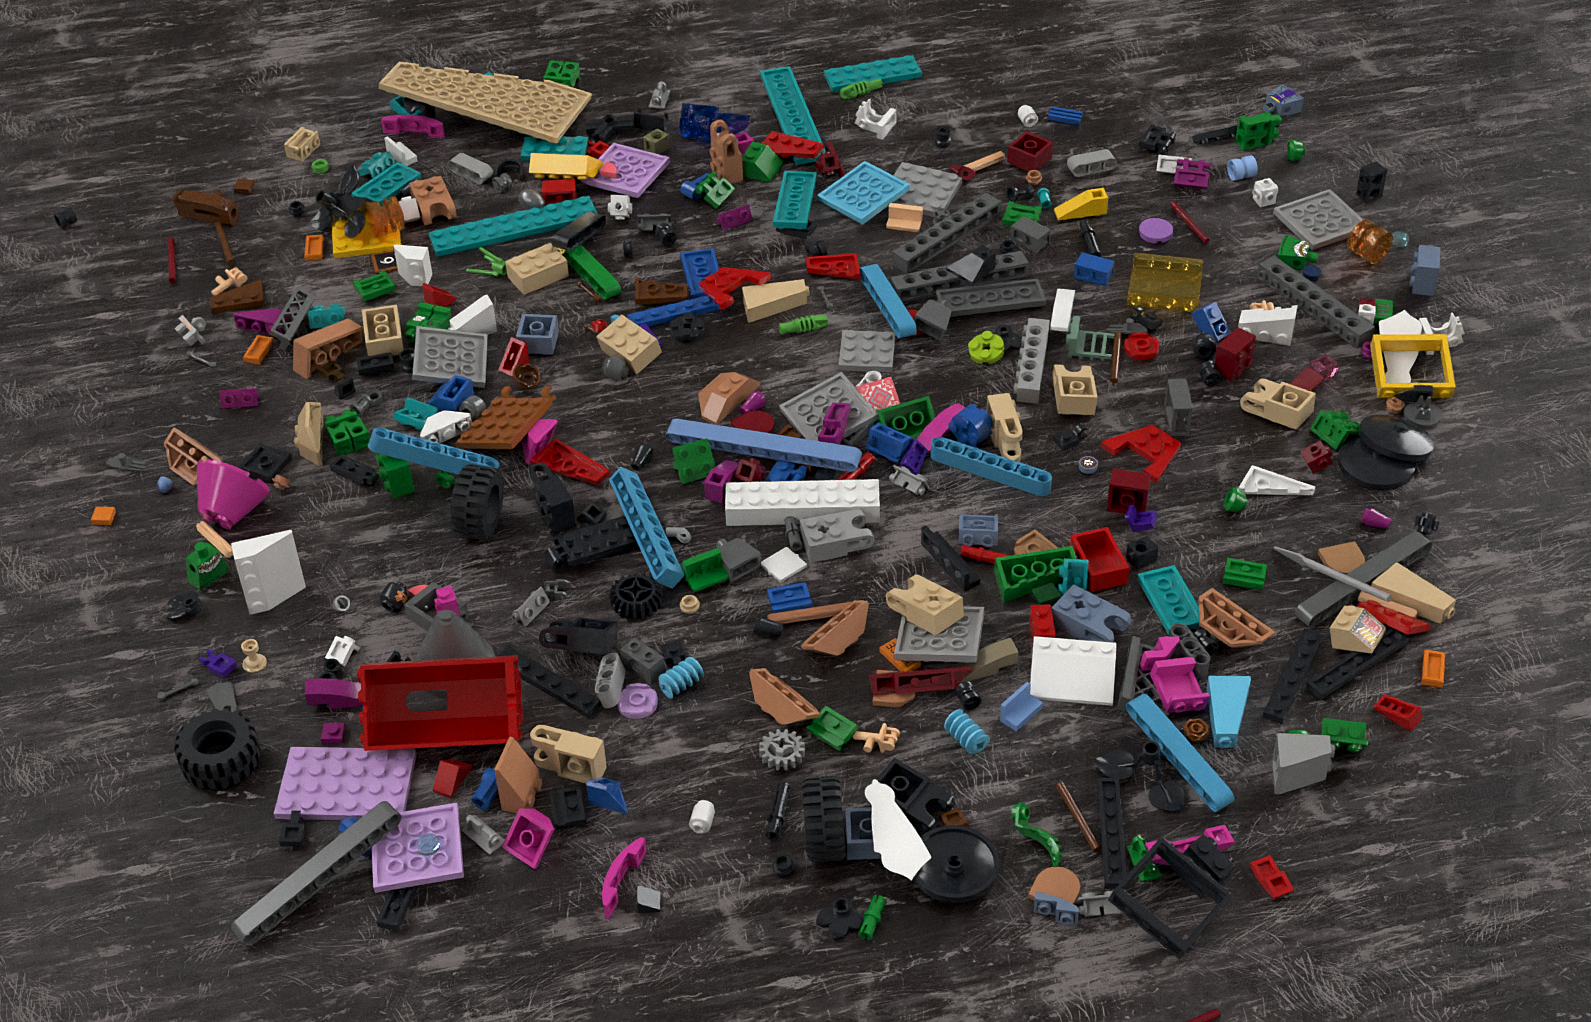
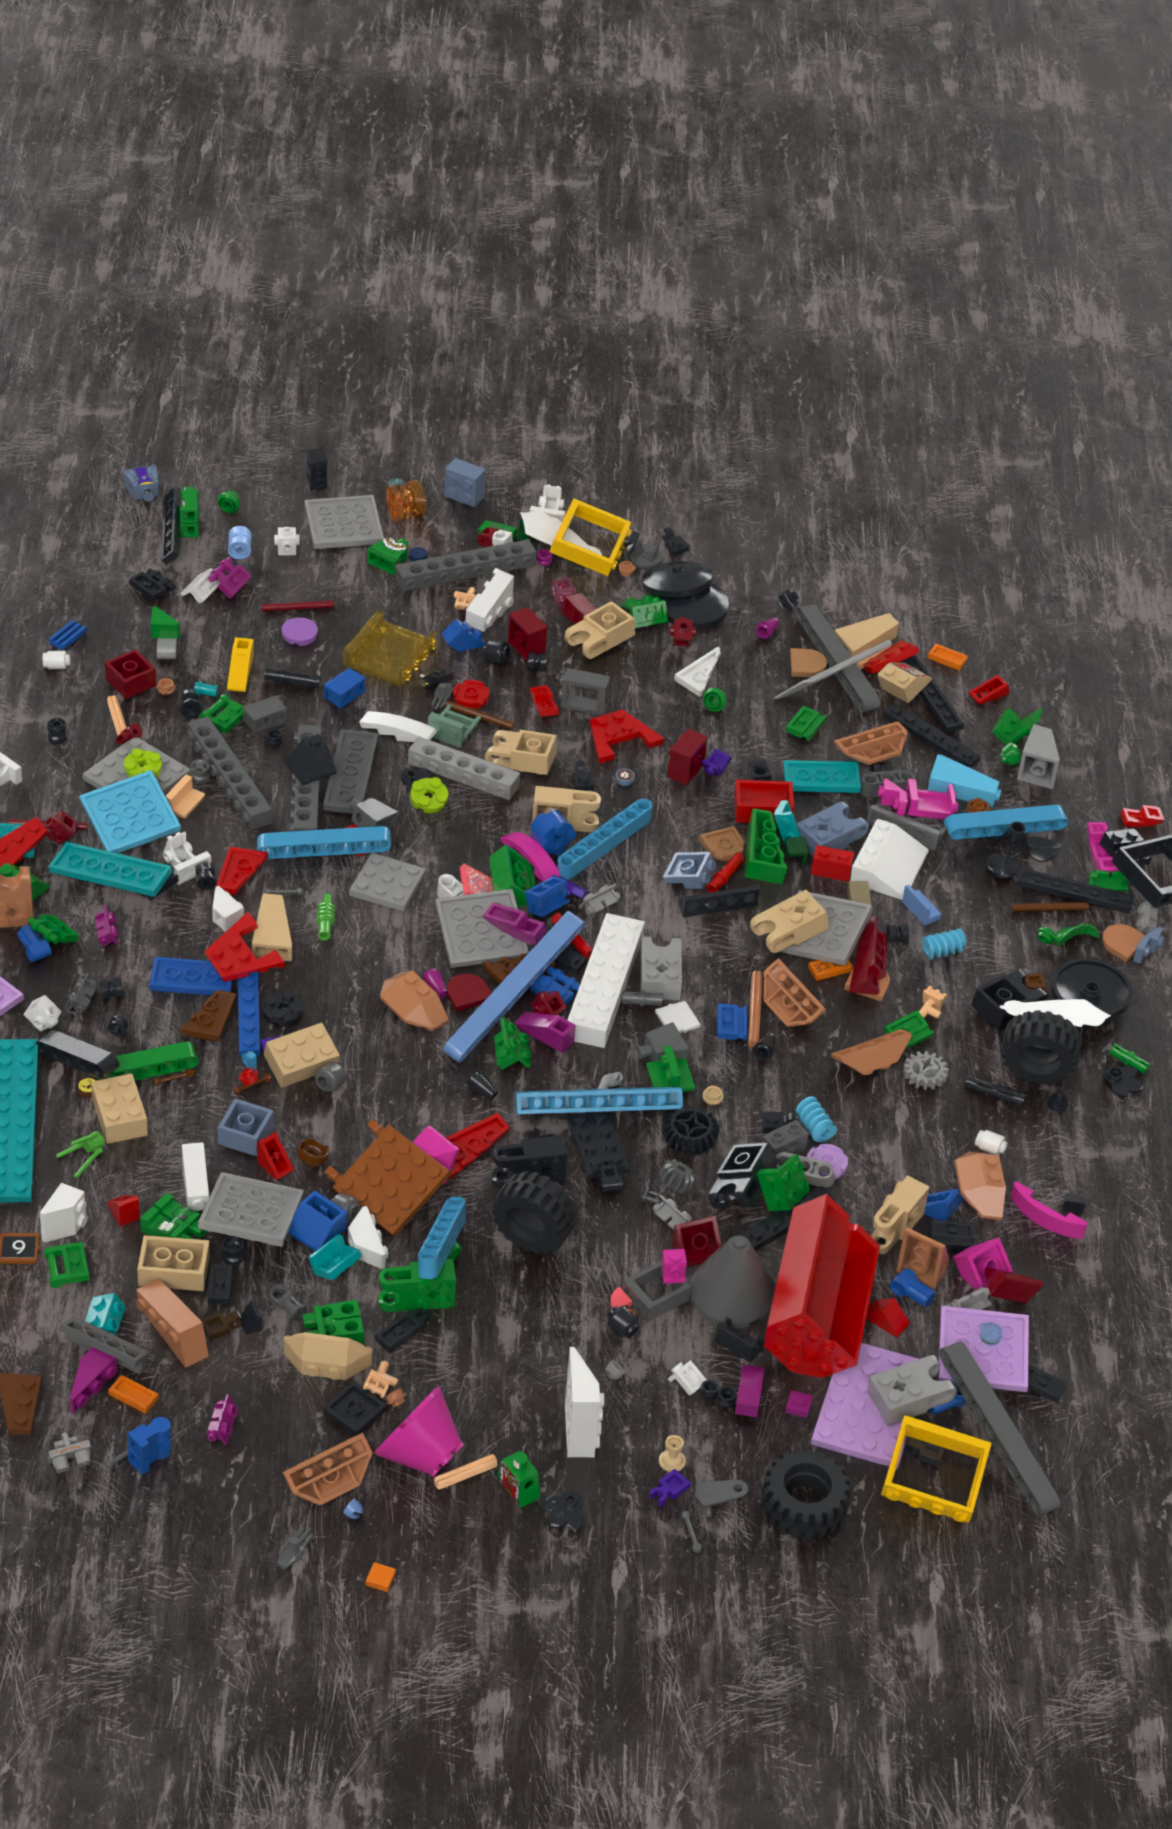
camera: 80 degrees left, 0 degrees up
none -> lime plate [123,748,162,778]
none -> blue legs [128,1417,171,1475]
none -> green slope [151,606,180,639]
none -> white tile [163,832,211,885]
none -> white slope [212,886,244,932]
none -> light nougat arm [362,1361,398,1398]
none -> red slope [530,685,559,717]
none -> dark grey gear [659,1159,696,1194]
none -> black plate [662,527,690,556]
none -> dark red slope [672,1215,722,1267]
none -> green bracket [757,1154,809,1211]
none -> light grey brick [867,1355,957,1426]
none -> yellow window [881,1415,991,1523]
none -> nougat wedge [954,1151,1006,1220]
none -> dark red slope [984,1267,1043,1303]

